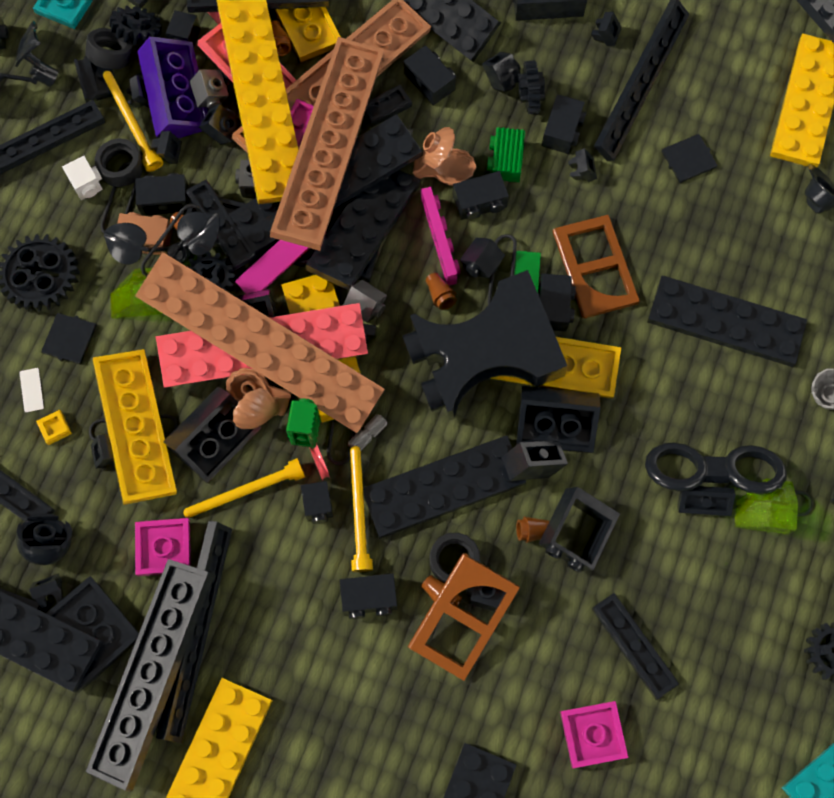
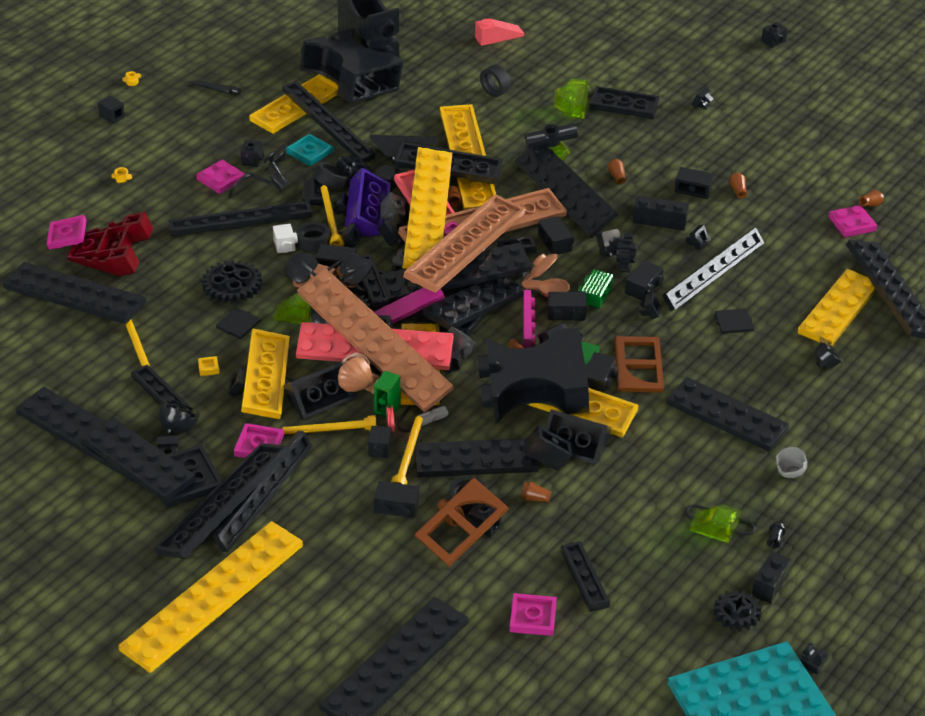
camera: 15 degrees right, 30 degrees down
white sticker [20,368,44,412] -> none
black window [539,487,620,572] -> none
black bar [645,442,787,494] -> none
black plate [677,486,736,516] -> none

